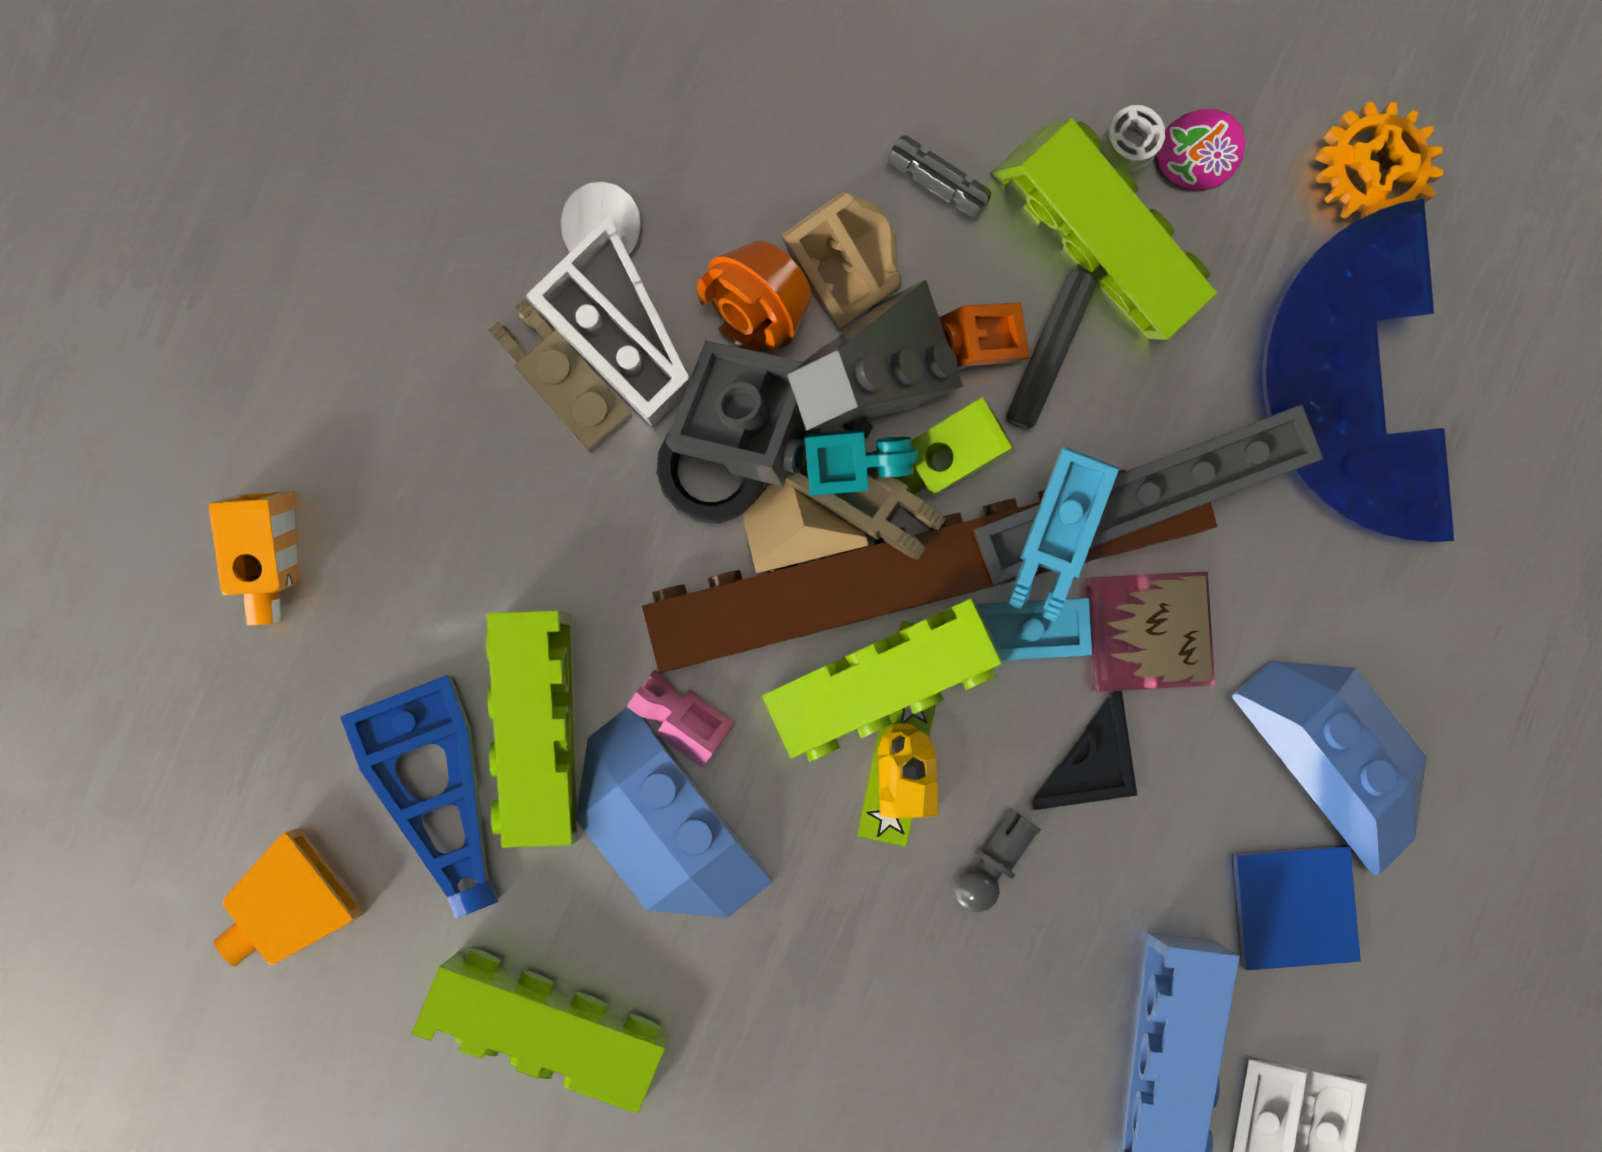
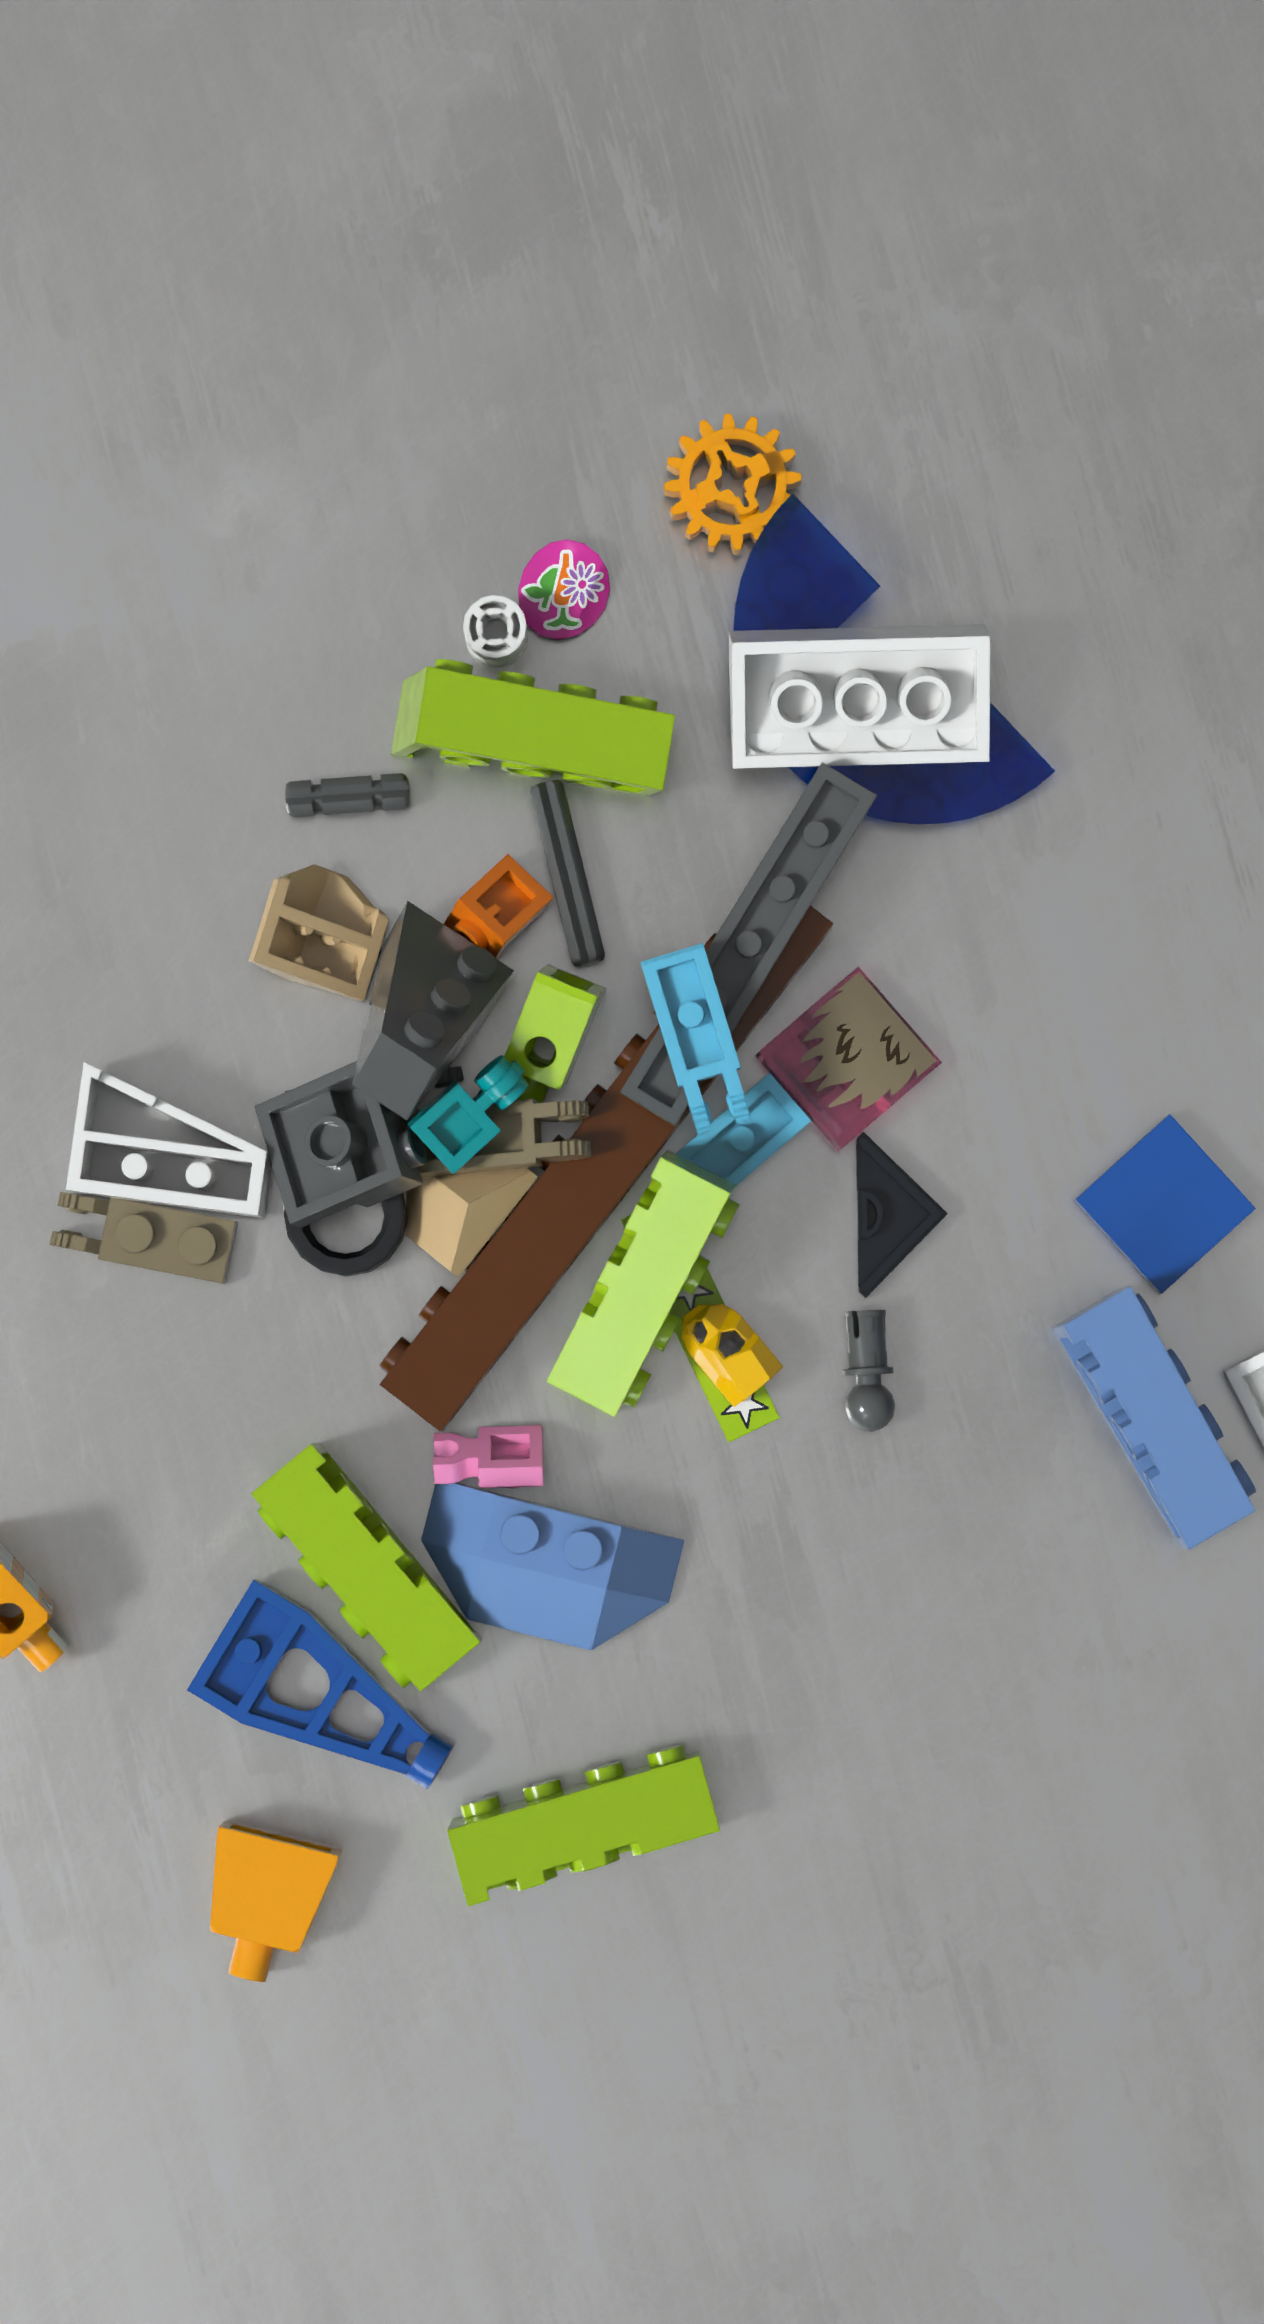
camera: 30 degrees left, 0 degrees up
white sticker [560,182,641,255] -> none
orange cone [697,241,812,355] -> none
medium blue wedge [1231,661,1427,876] -> none
none -> white slope [729,624,990,769]

